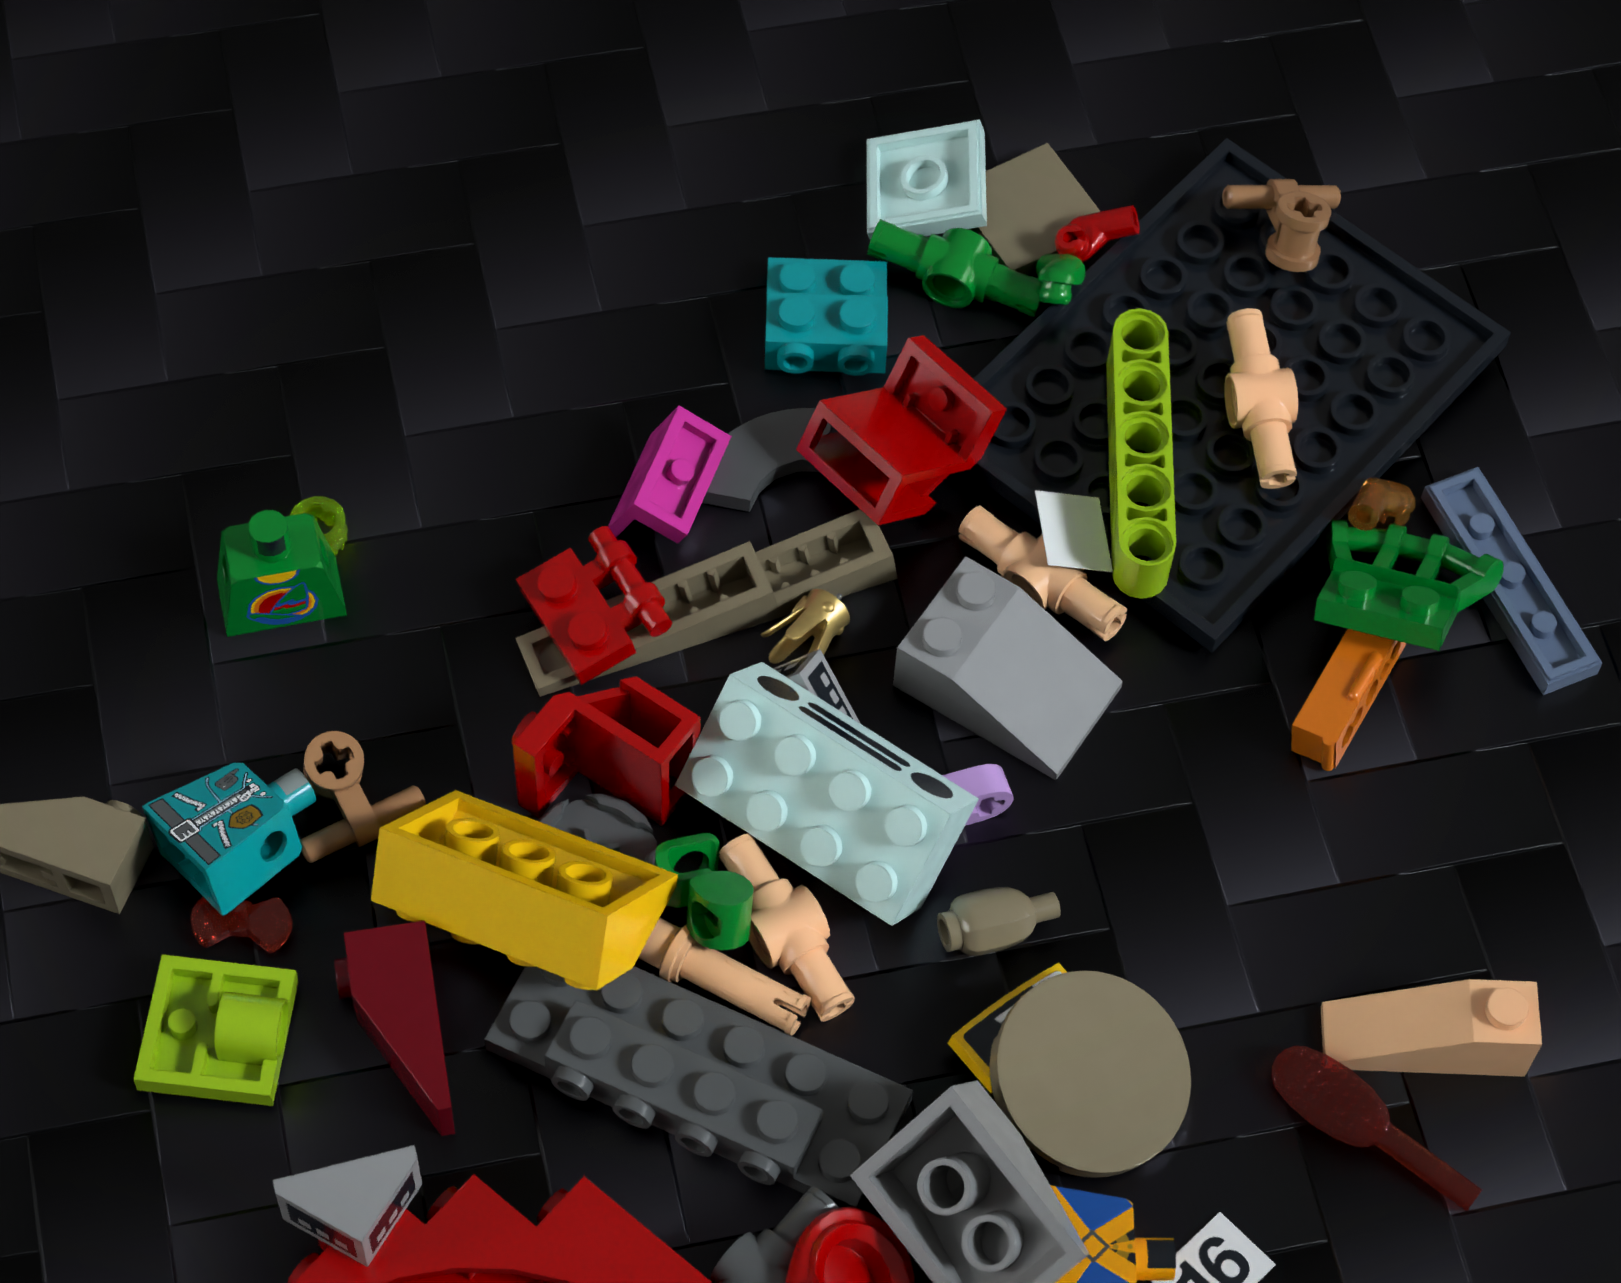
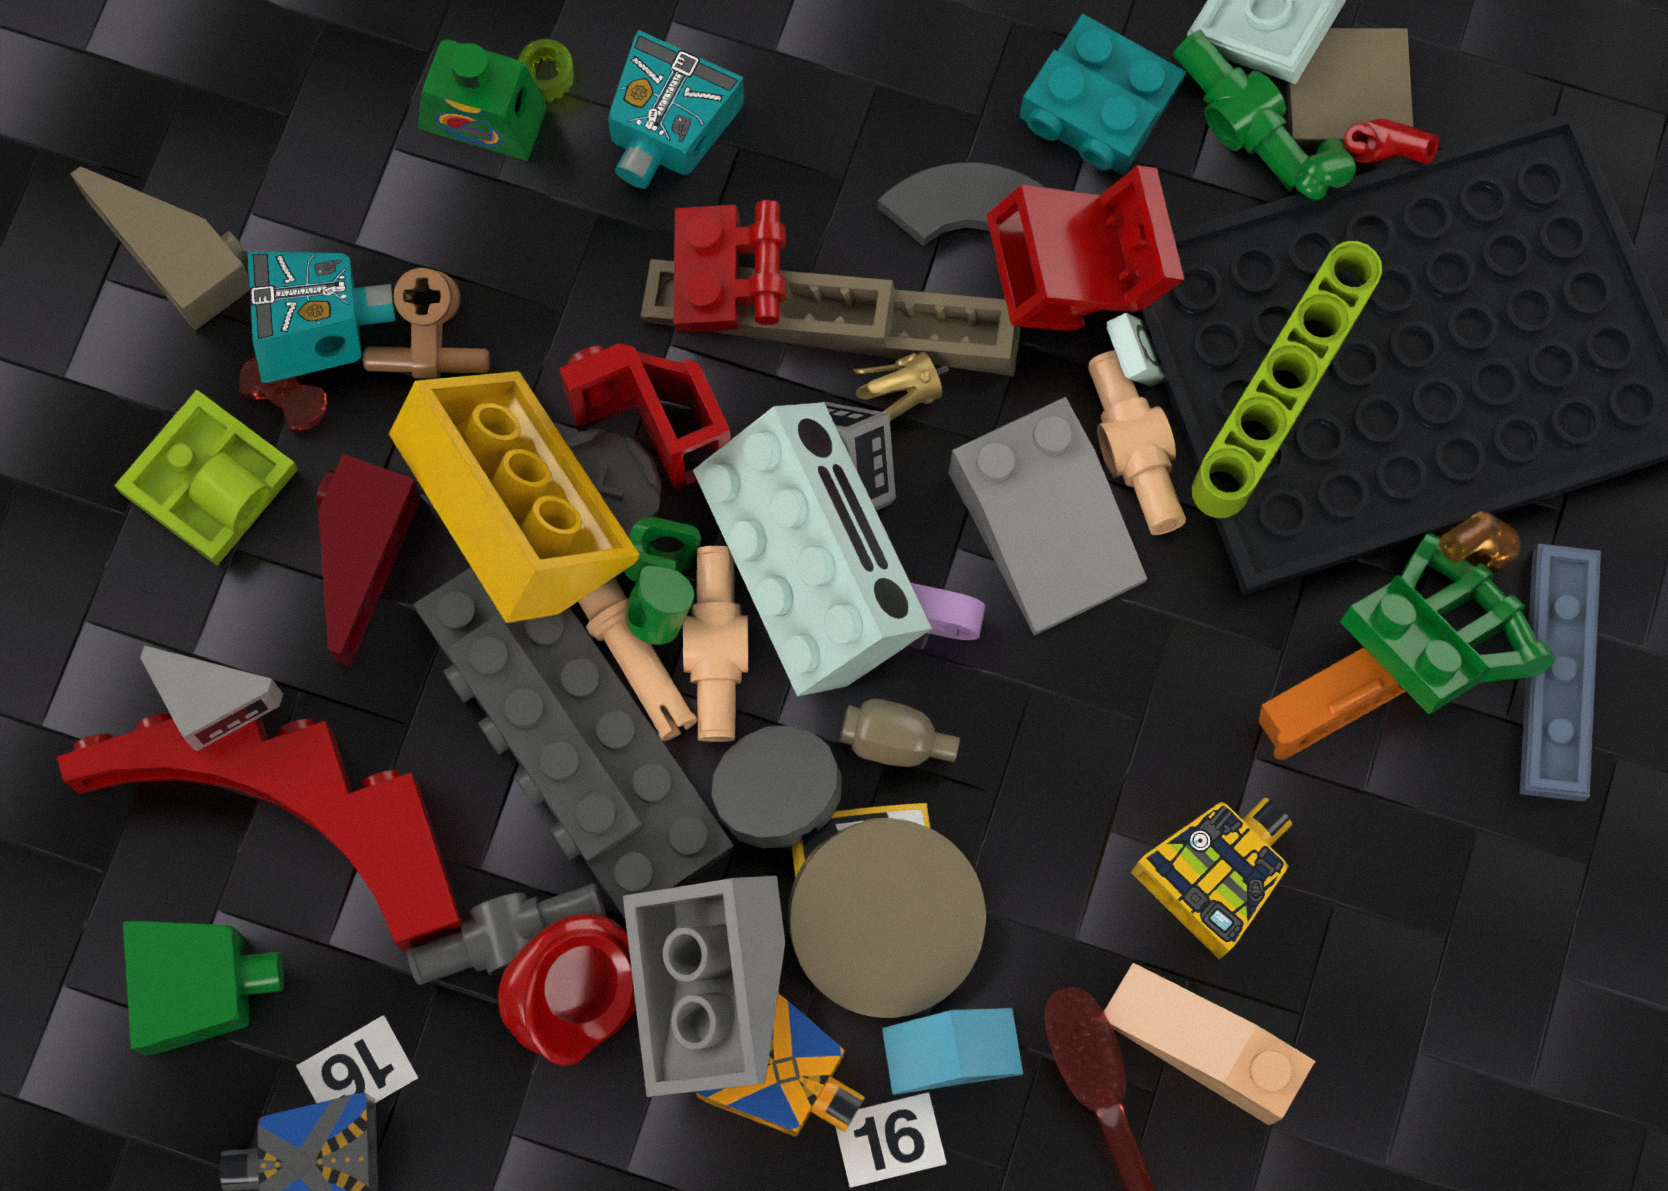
camera: 30 degrees right, 15 degrees up
dark pink panel [608,406,732,544] -> none
white sticker [1035,490,1113,572] -> none
medium nougat piece [1222,179,1341,272] -> none
light nougat pin [1224,308,1298,489] -> none
none -> teal torso [608,30,744,189]
none -> dark grey tile [711,725,842,849]
none -> medium azure slope [882,1008,1023,1095]
none -> light aqua tile [1107,313,1164,387]
none -> torso [1131,798,1292,960]

